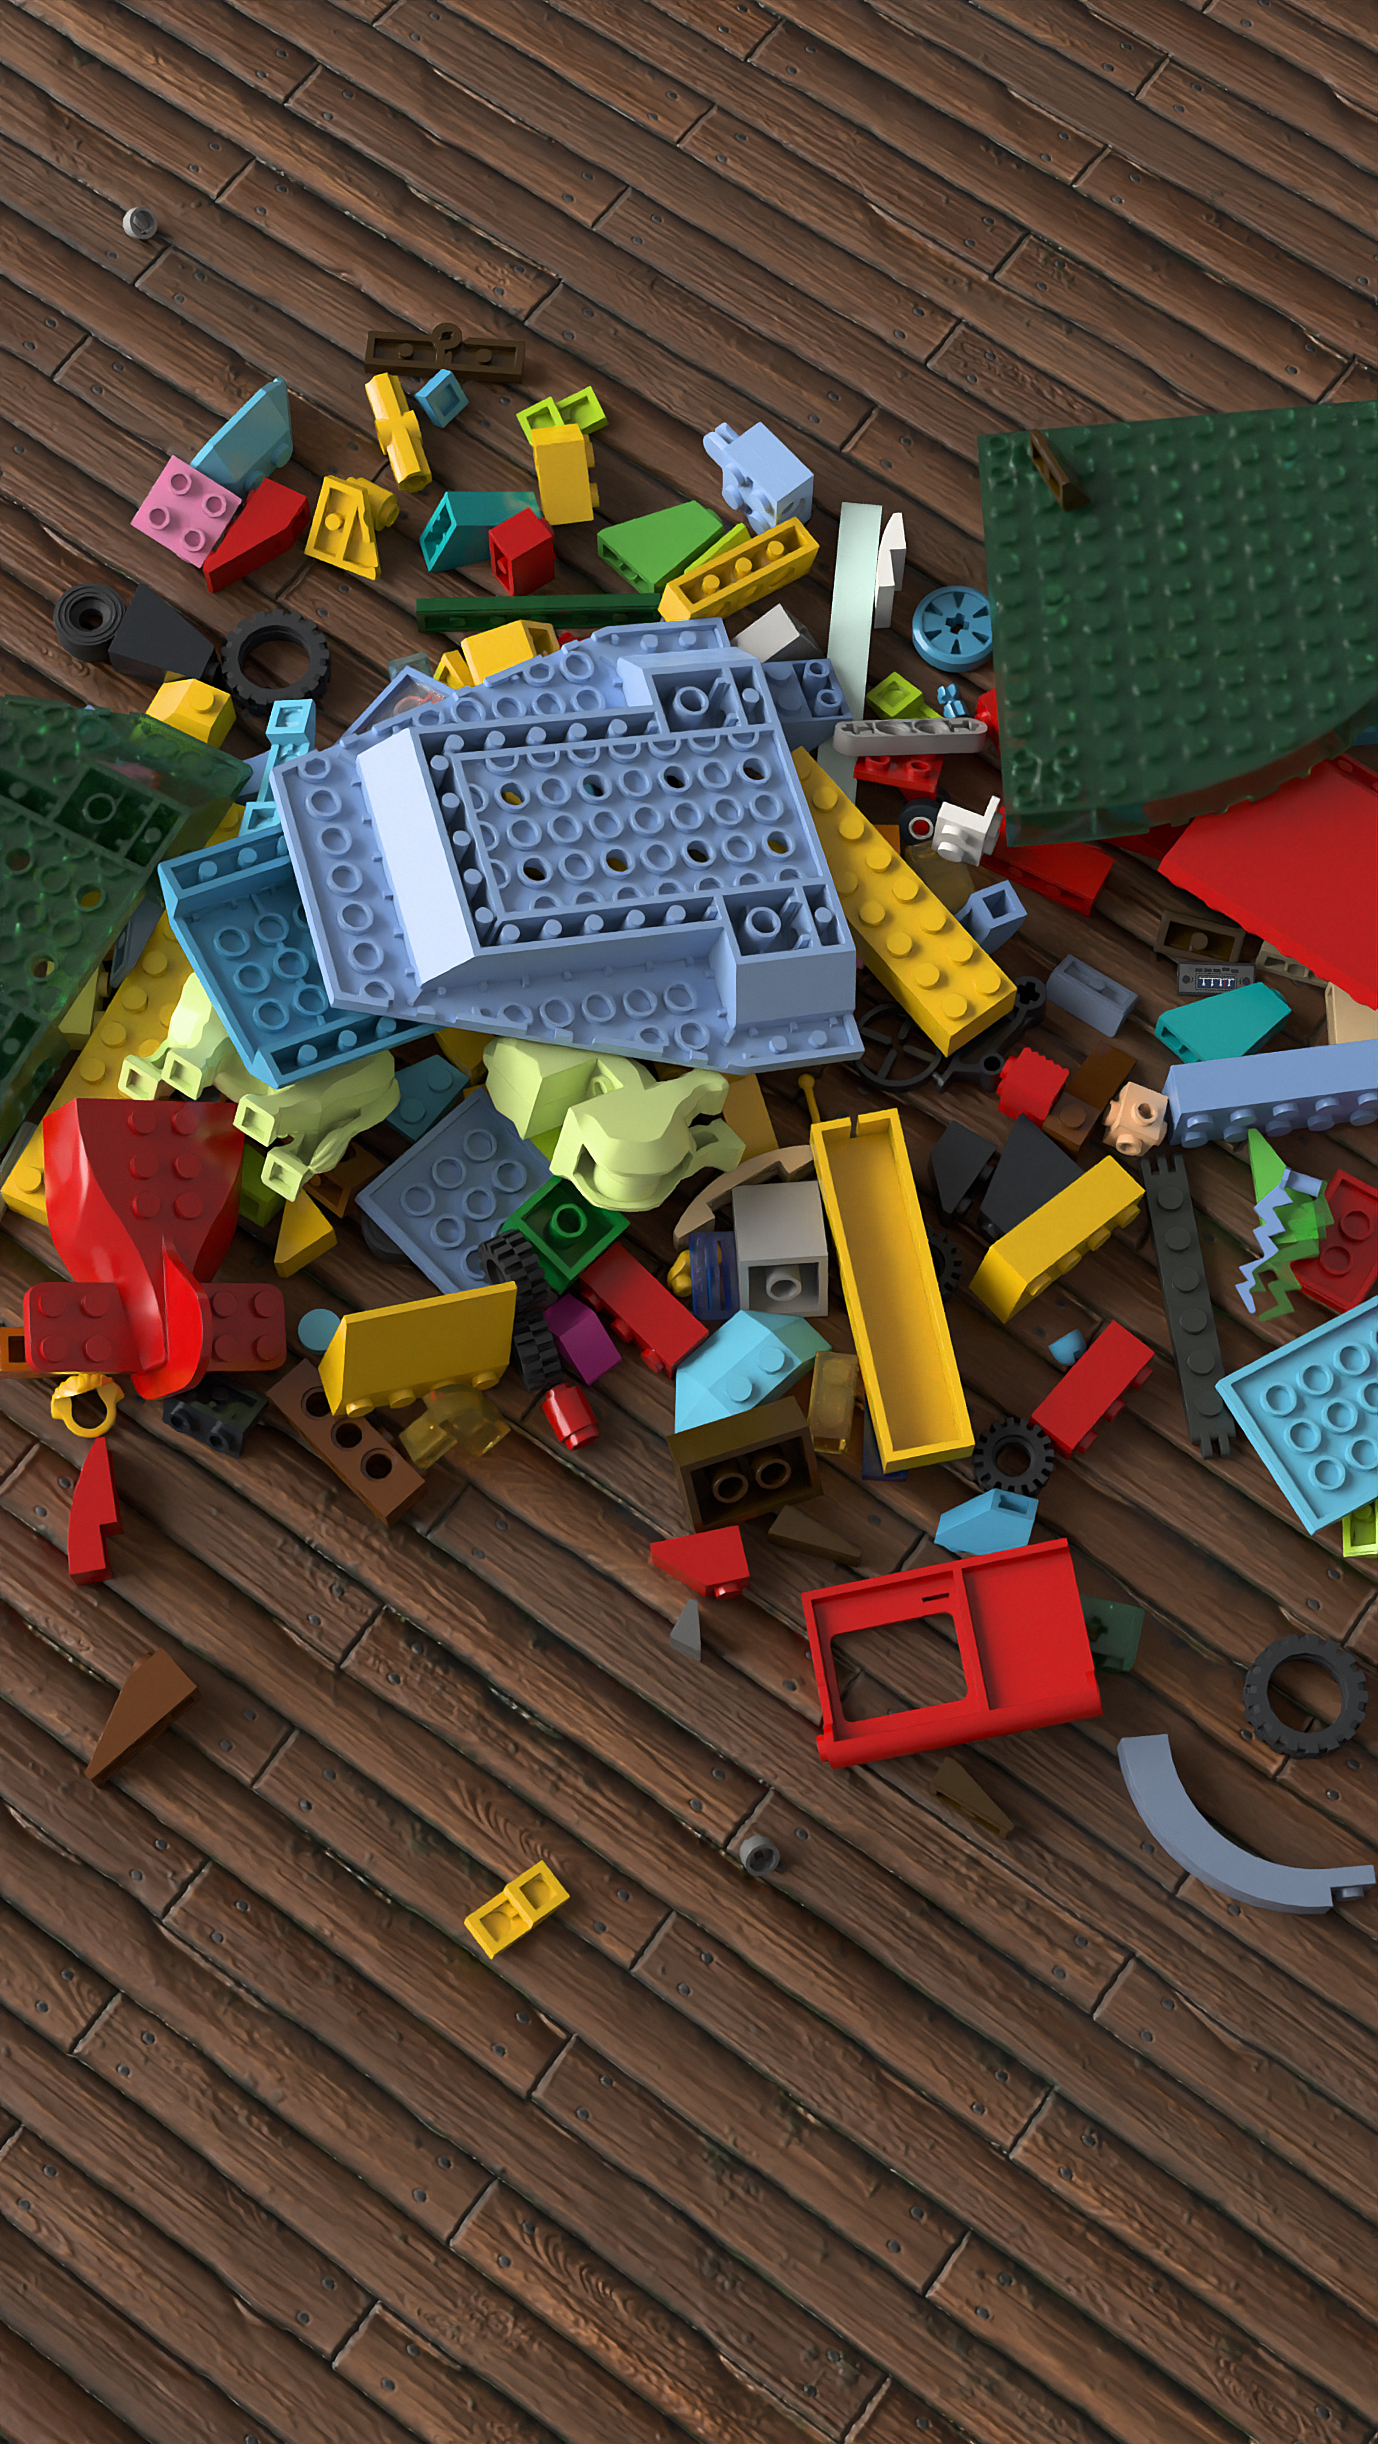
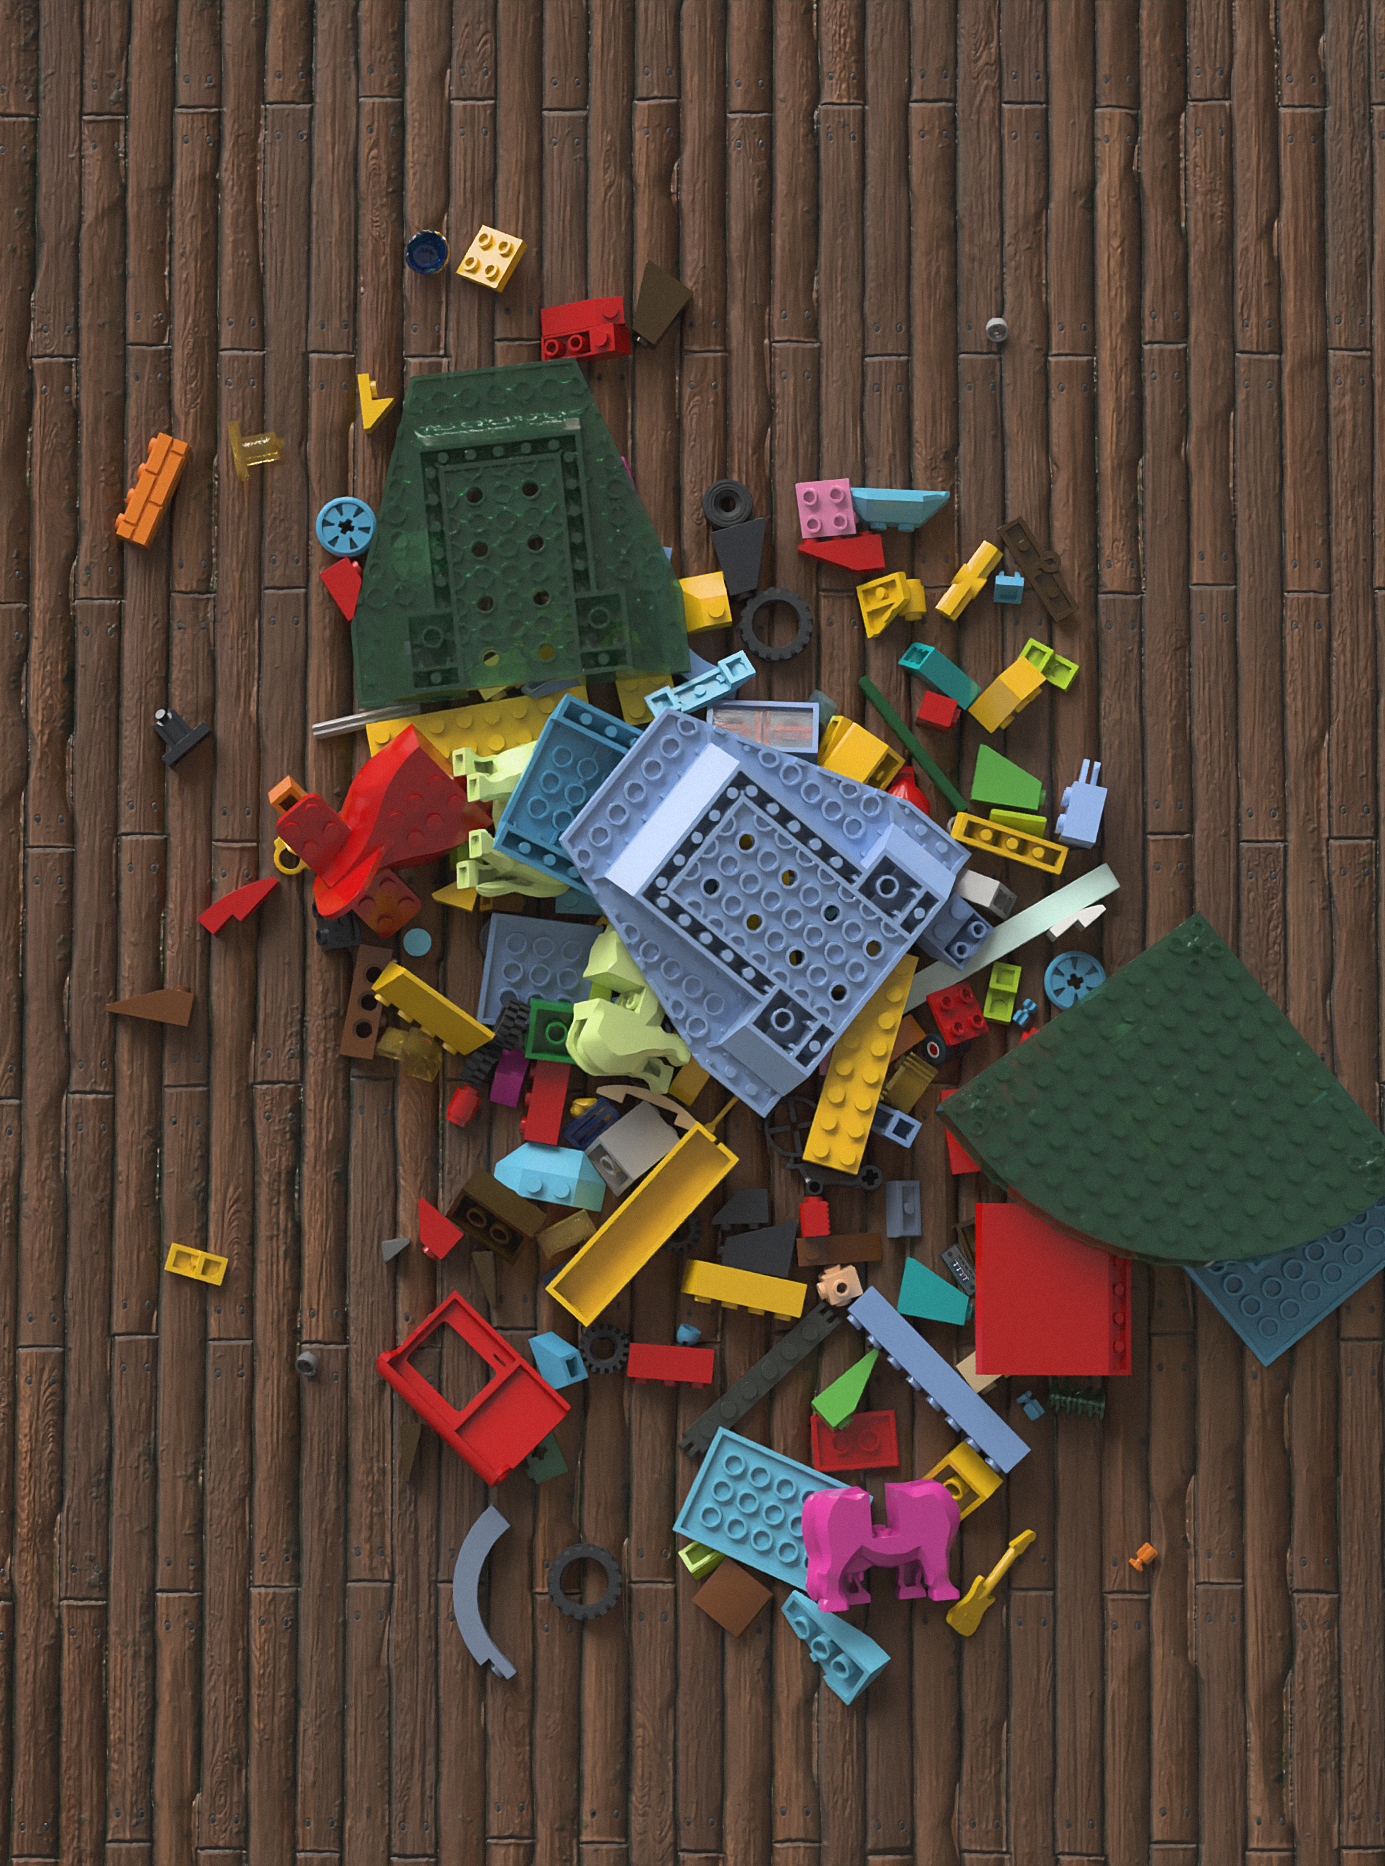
camera: 55 degrees right, 15 degrees up
light grey beam [832,718,988,756] -> none
white bracket [931,796,1004,866] -> none
dark brown slope [1029,428,1092,513] -> none
piece [1235,1167,1335,1322] -> none

